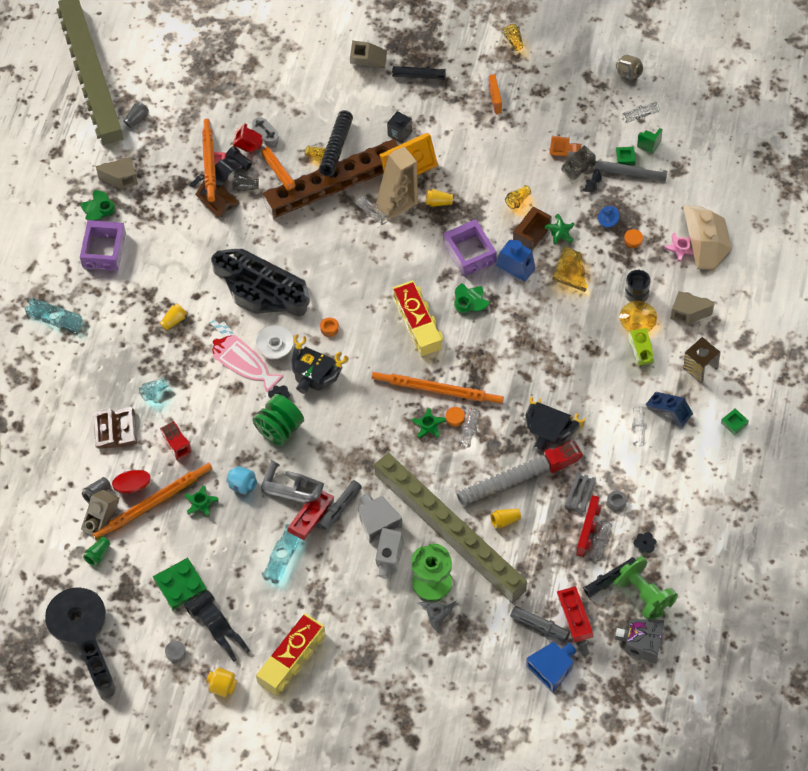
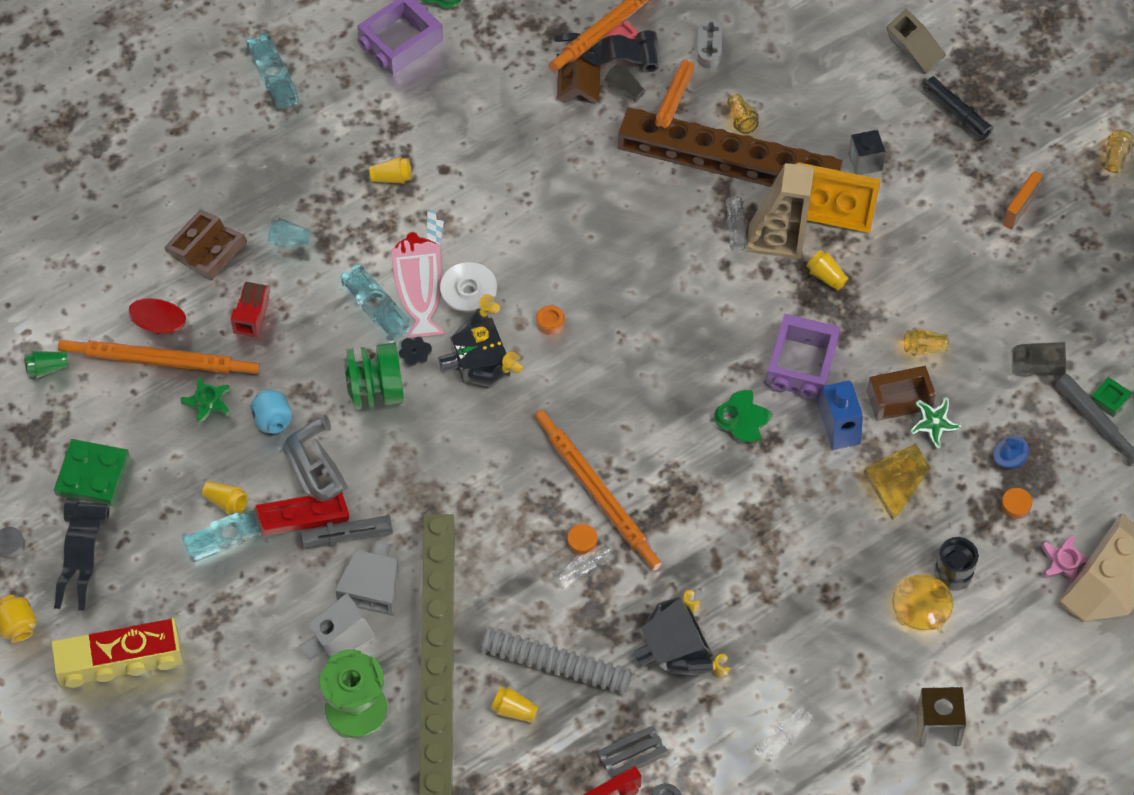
camera: 40 degrees right, 0 degrees up
dark tan slope [81,490,120,535] -> none
dark grey cone [82,477,111,503] -> none
black connector [211,248,310,316] -> none
red brick [233,123,263,154] -> none
black piece [319,110,353,176] -> none
light yellow brick [392,280,444,357] -> none
green animal [412,408,446,438] -> none
dark grey piece [417,601,456,634] -> none
red leg [544,441,583,474] -> none
orange plate [550,136,582,156] -> none
black piece [582,170,602,192] -> none
lime leg [628,328,654,366] -> none
dark blue bracket [646,392,693,427] -> none
dark tan slope [670,291,715,324] -> none
none -> yellow cone [202,481,248,515]
none -> clear light blue piece [340,264,411,341]

